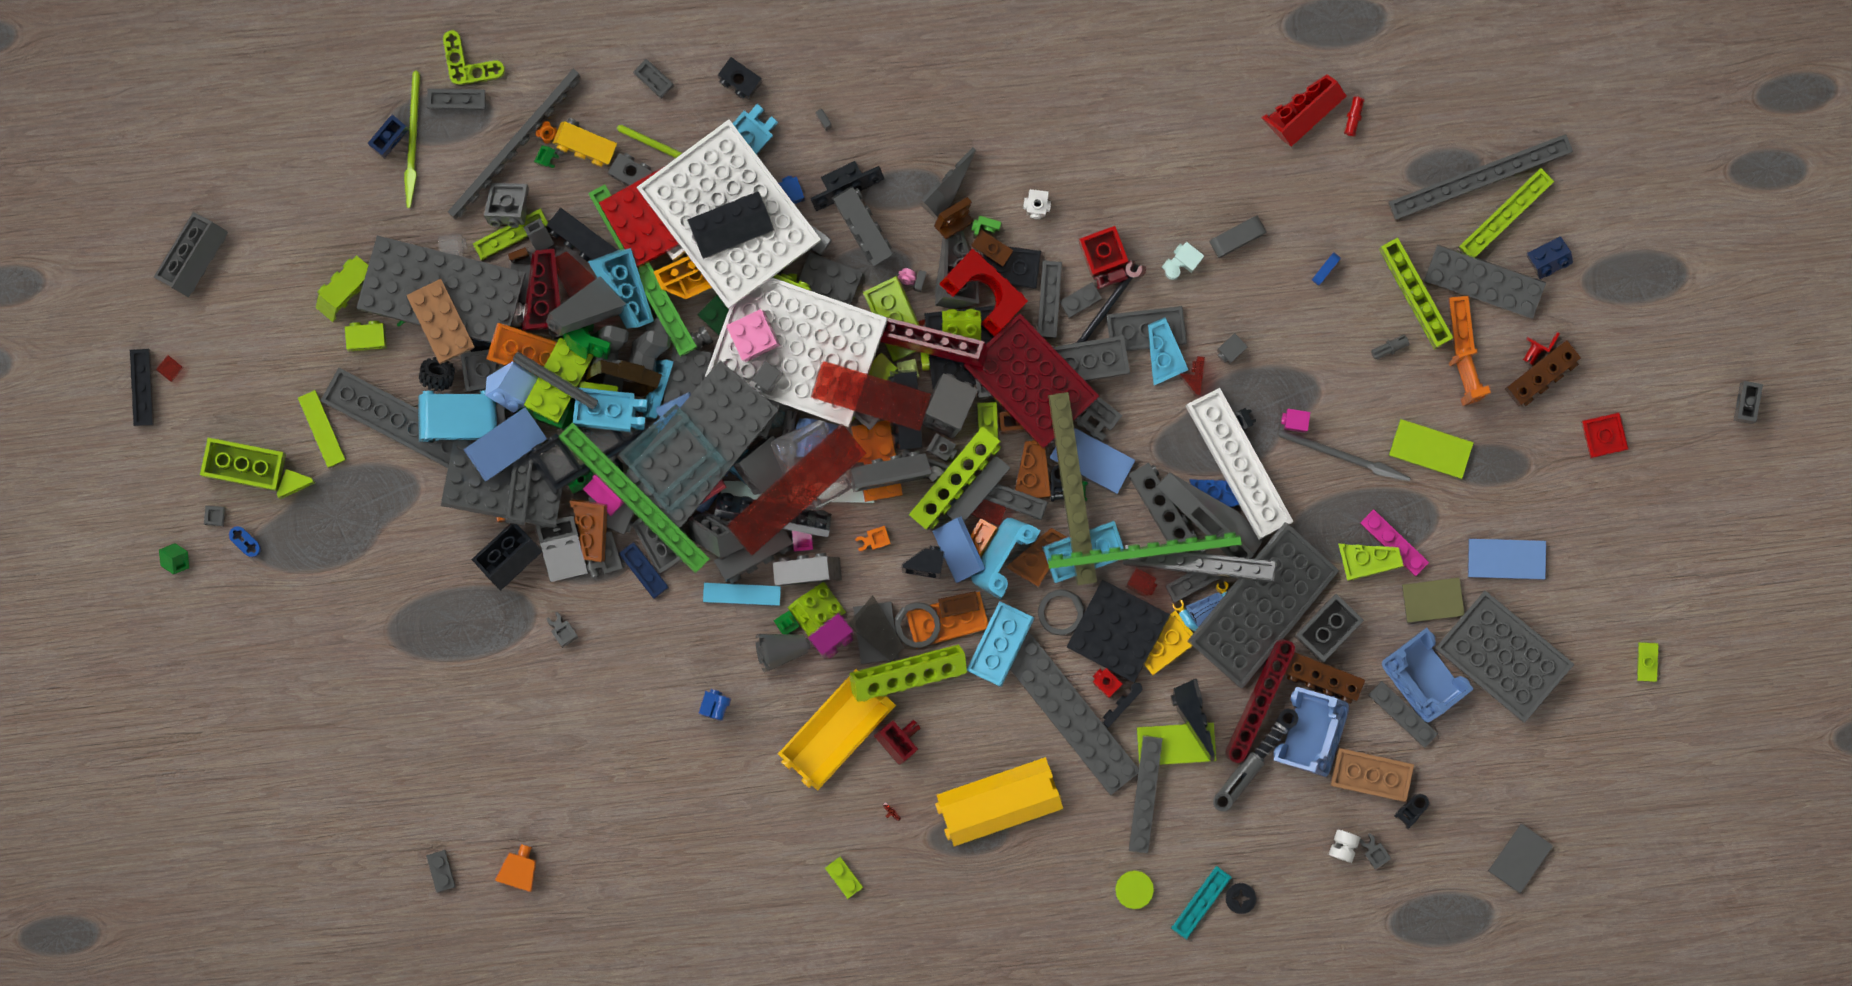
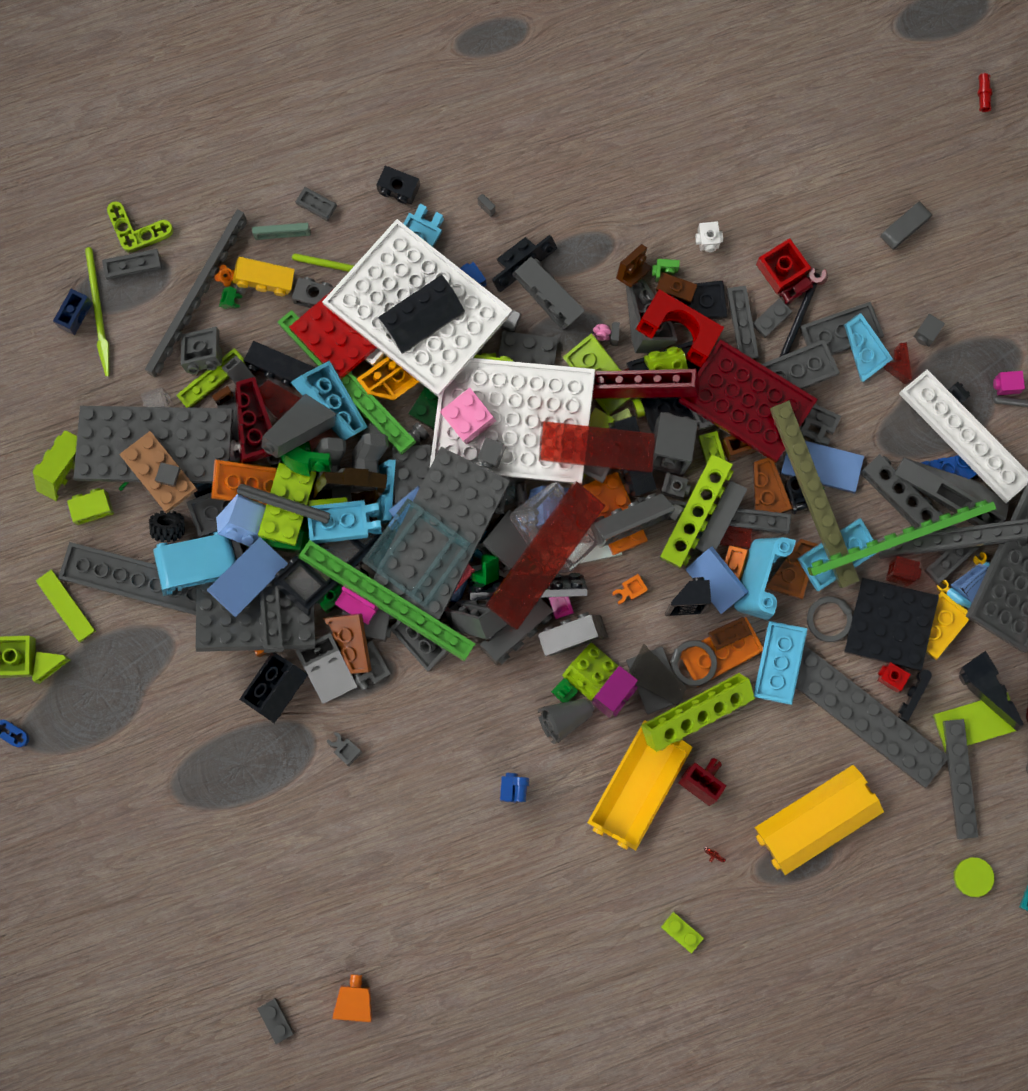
camera: 10 degrees left, 5 degrees down
dark blue tile [619,542,669,599] -> none
medium azure tile [703,583,781,606] -> none
dark grey wedge [921,147,976,220] -> none
light aqua brick [1162,242,1204,280] -> none
red wedge [1261,74,1347,147] -> none
blue beam [1312,252,1341,286] -> none
none -> dark grey tile [155,462,181,487]
none -> sand green tile [252,223,311,240]
none -> green panel [472,554,499,585]

